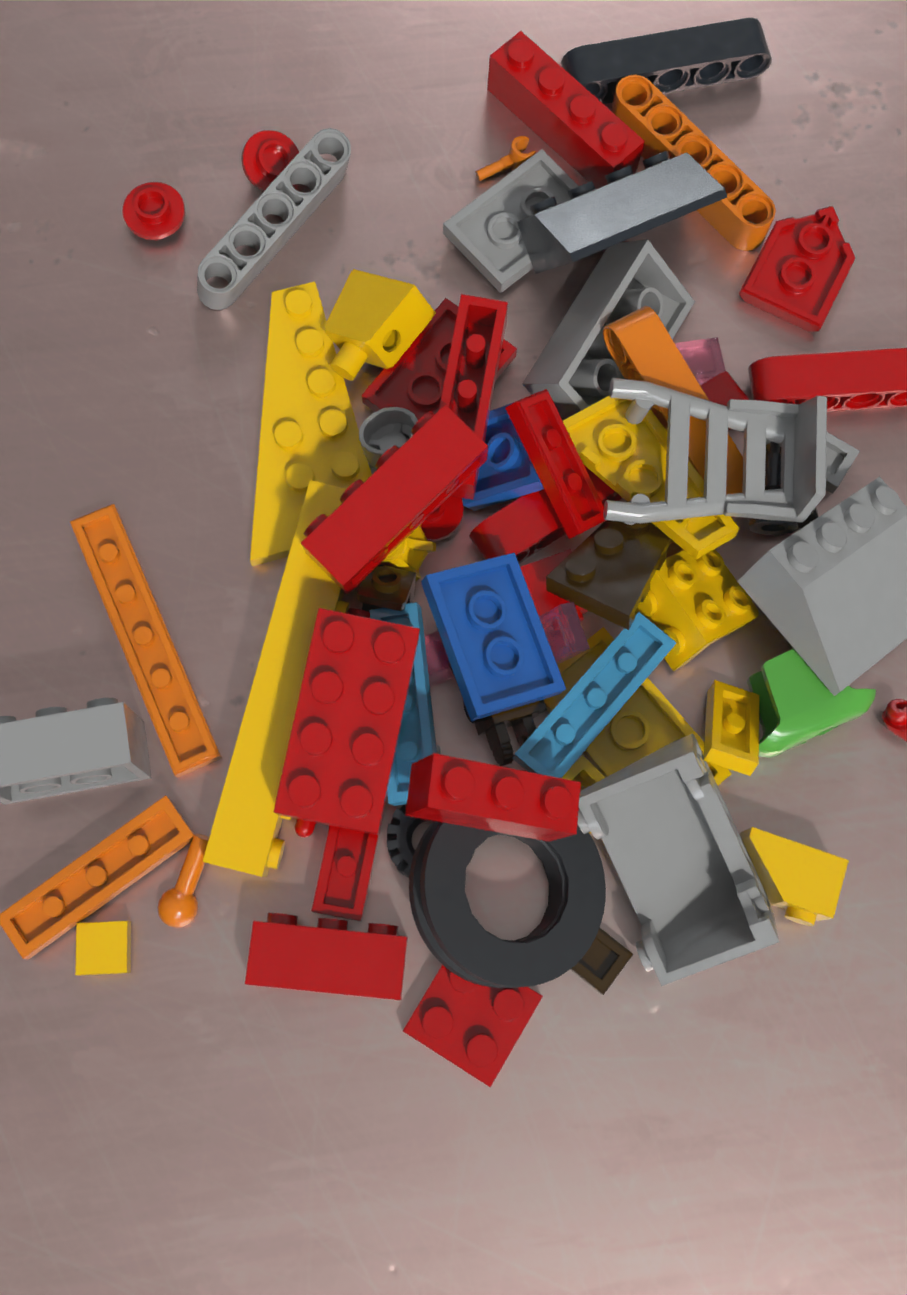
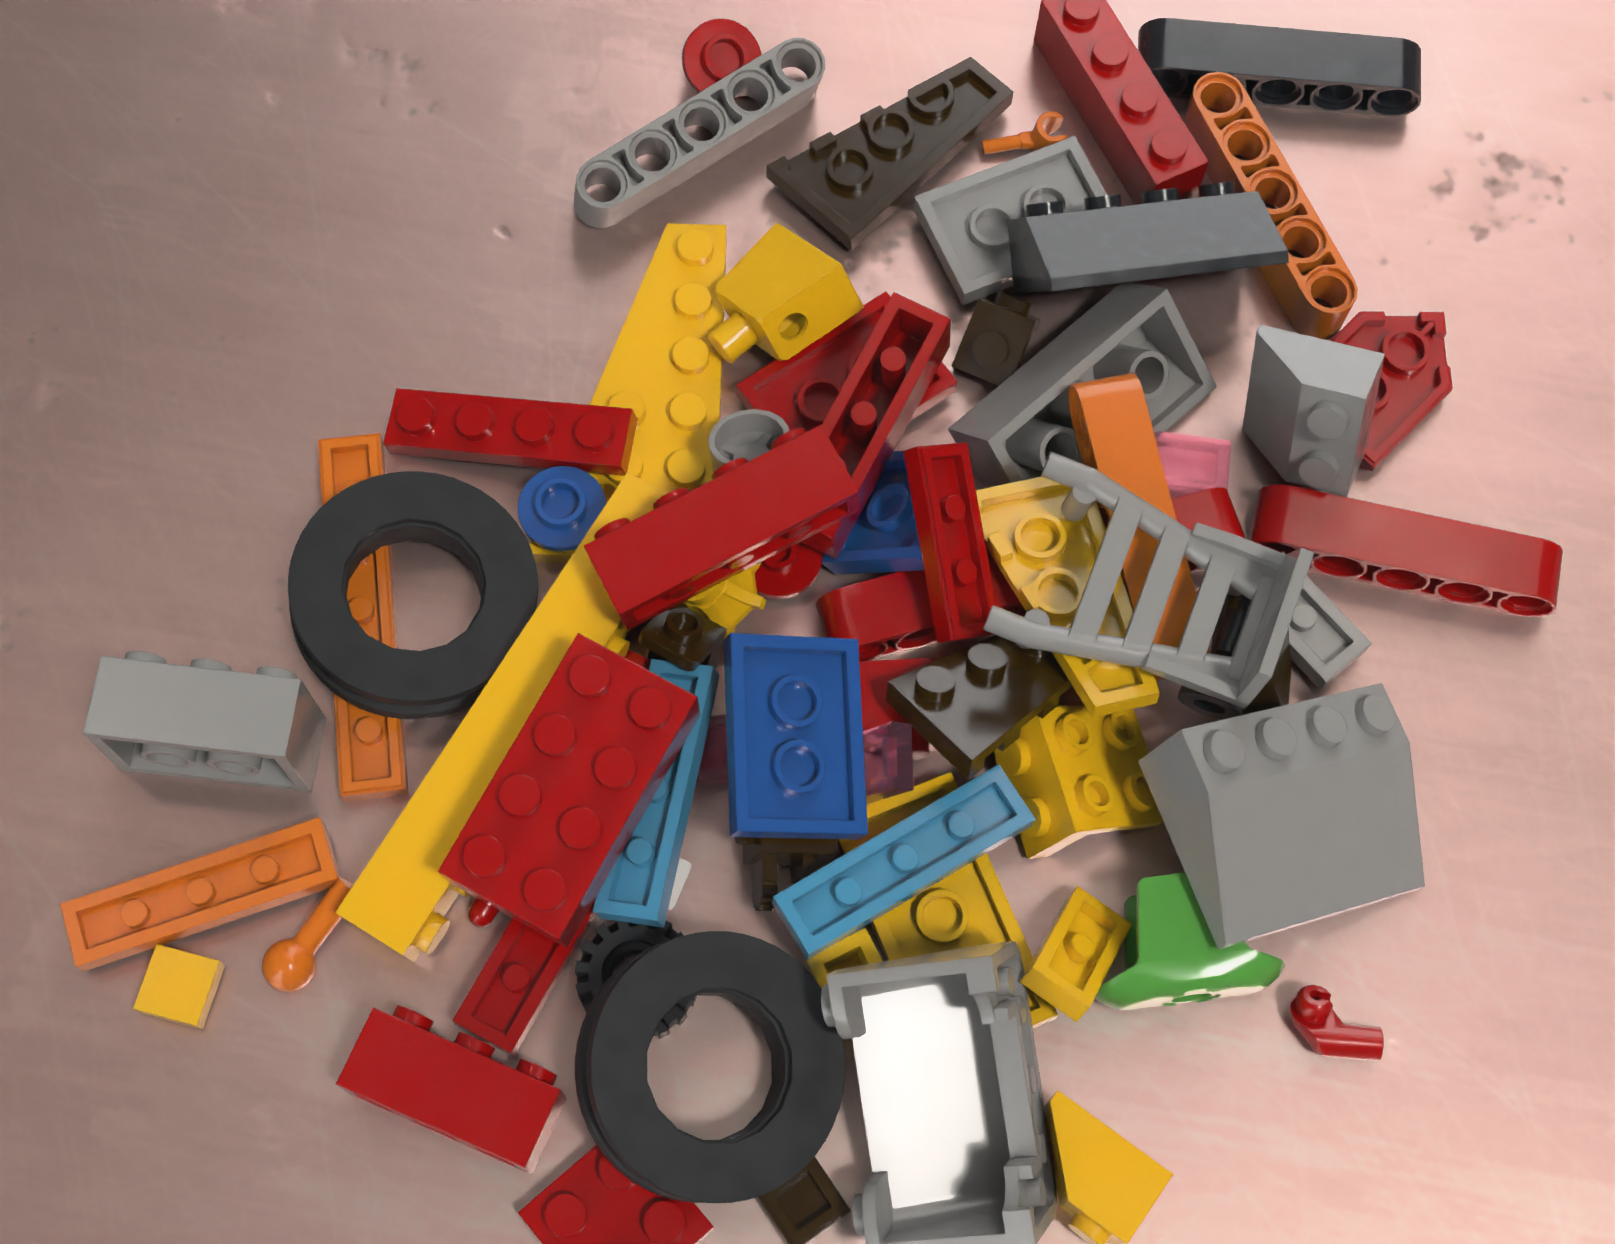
camera: 20 degrees right, 5 degrees down
red piece [122,182,185,240] -> none
red brick [405,753,581,842] -> none
none -> black tyre [288,471,538,719]
none -> red plate [383,388,638,476]
none -> blue piece [518,466,606,551]
none -> dark brown wing [766,57,1014,251]
none -> dark brown bracket [952,291,1041,386]
none -> light grey slope [1242,324,1385,497]

